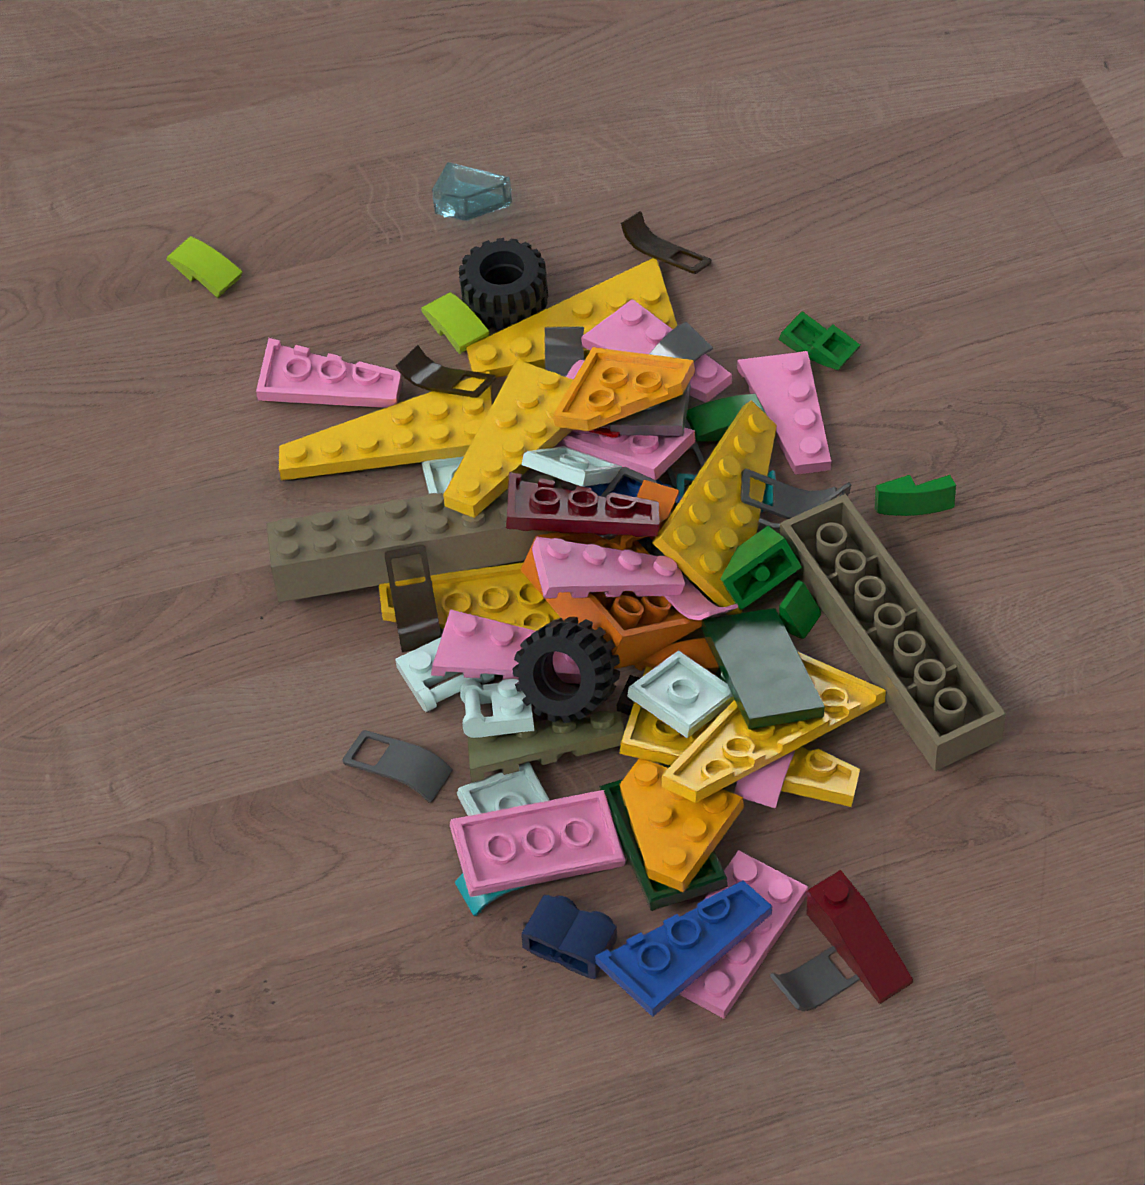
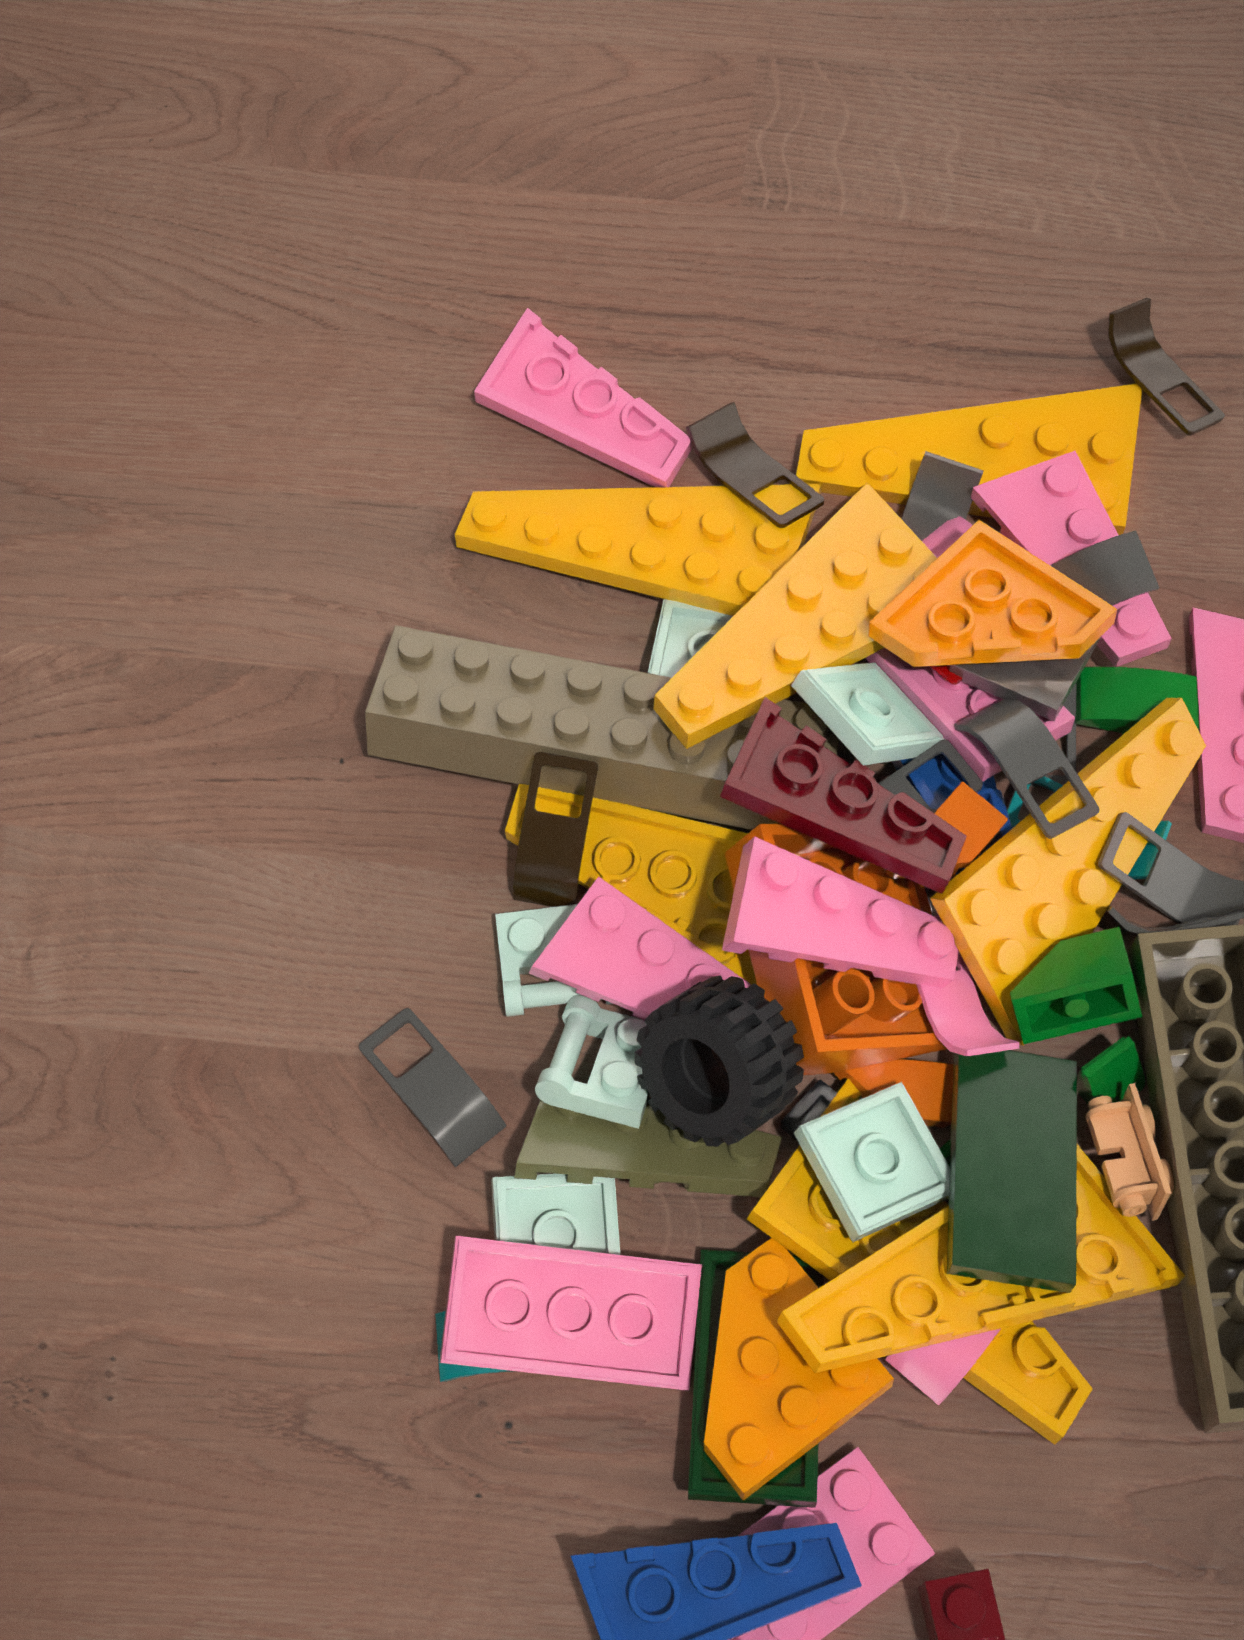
camera: 20 degrees right, 15 degrees up
lime slope [166,236,243,298] -> none
lime slope [421,292,489,354] -> none
clear light blue slope [432,162,512,221] -> none
black tyre [459,238,548,331] -> none
dark blue brick [521,895,617,979] -> none
none -> dark grey piece [954,699,1100,839]
none -> light nougat hinge [1085,1083,1174,1221]

